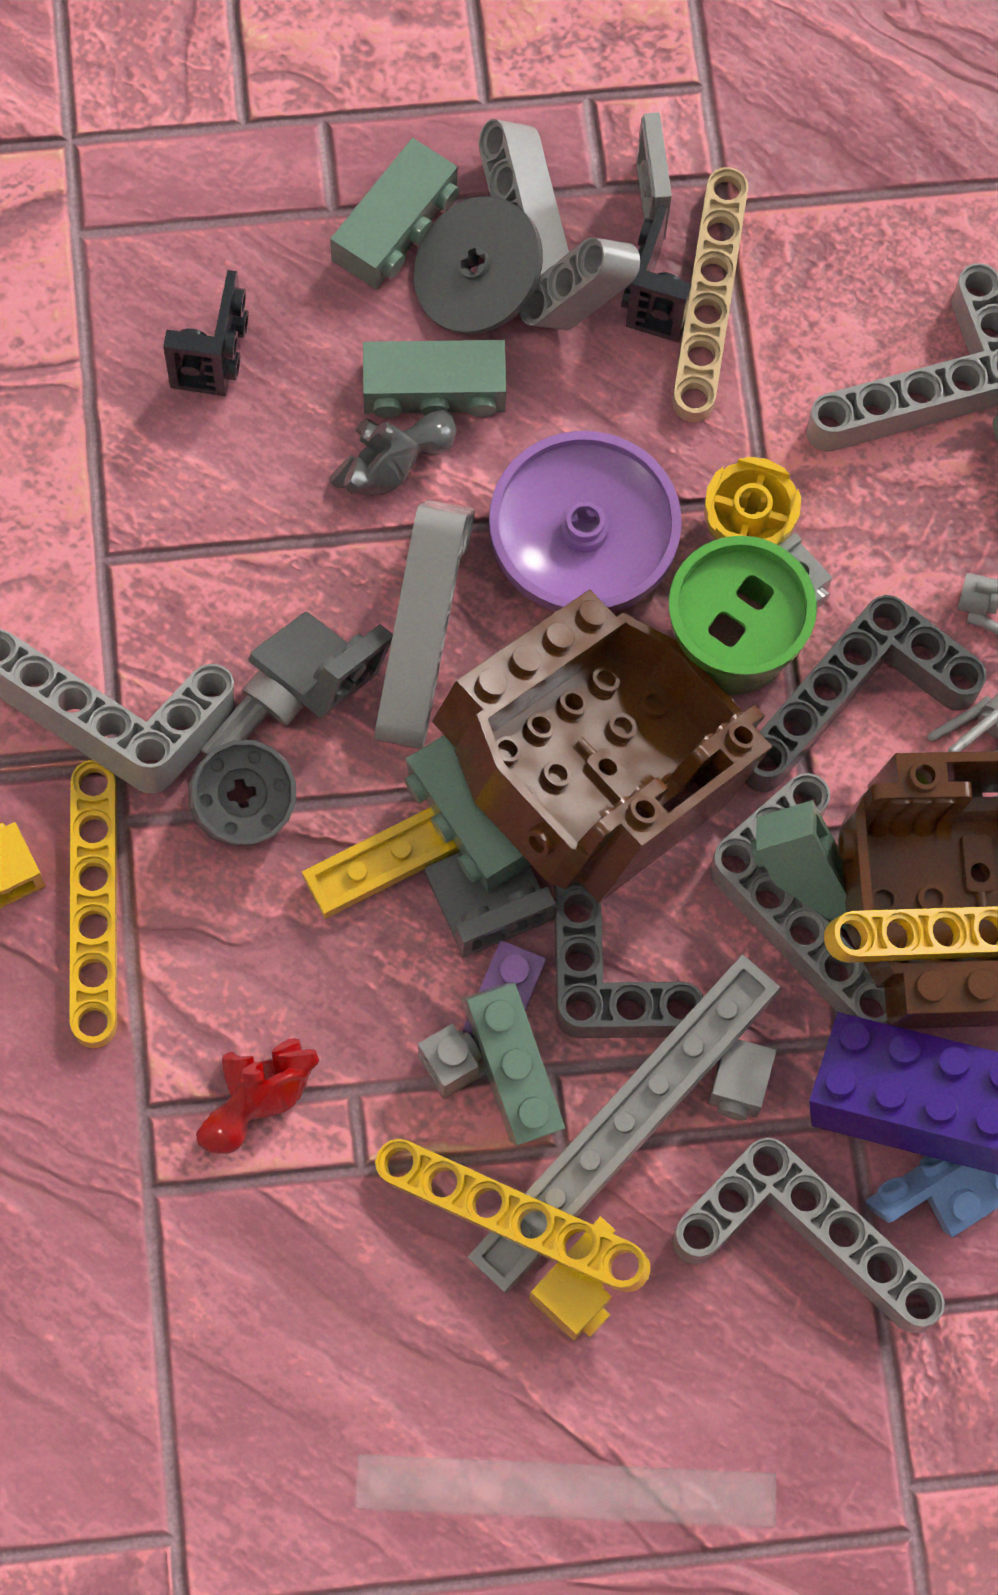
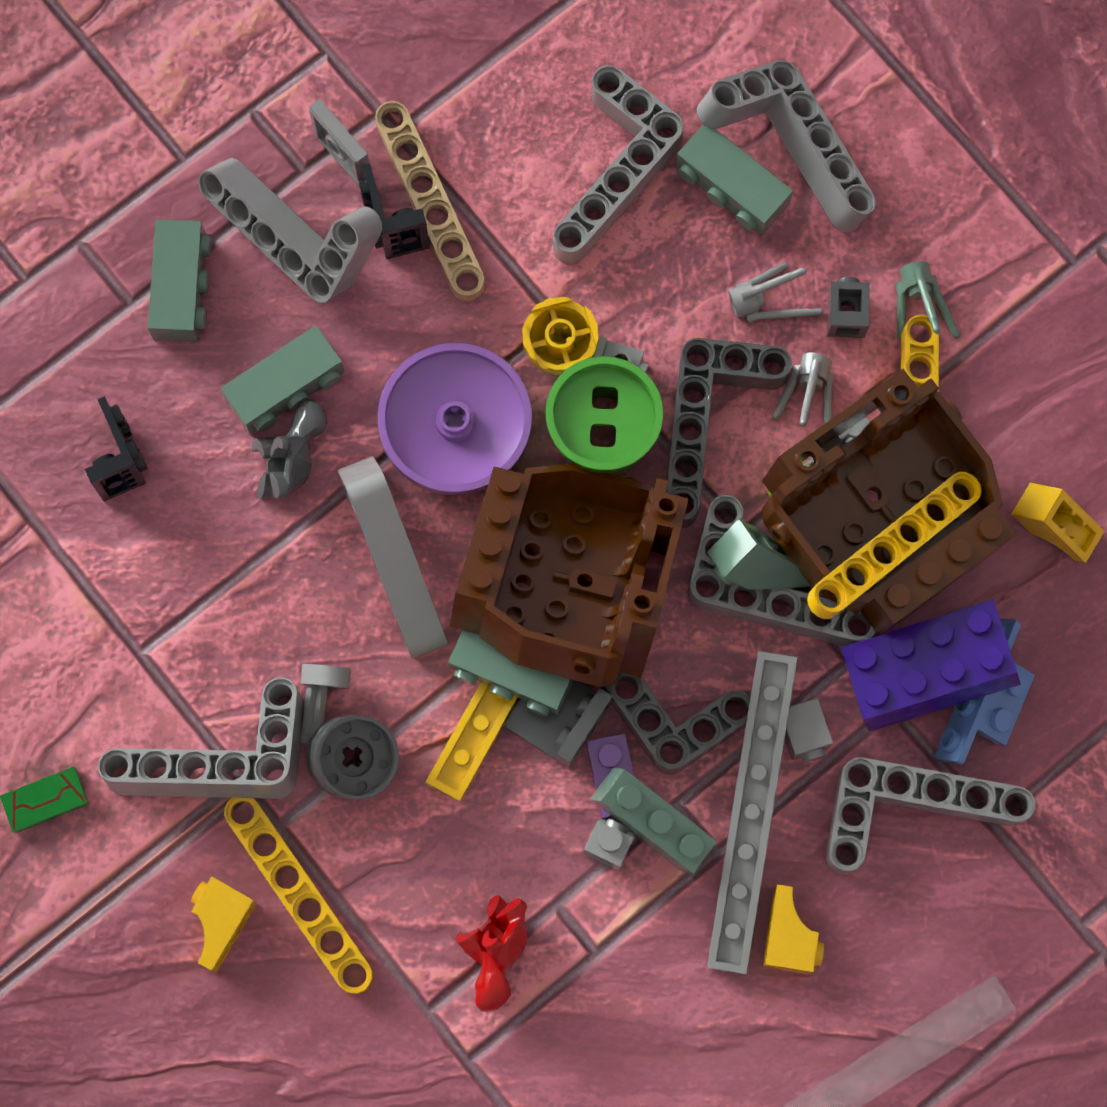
camera: 30 degrees left, 5 degrees up
dark grey bracket [248,612,393,718] -> none
yellow beam [375,1139,651,1292] -> none
dark grey piece [414,196,543,335] -> none

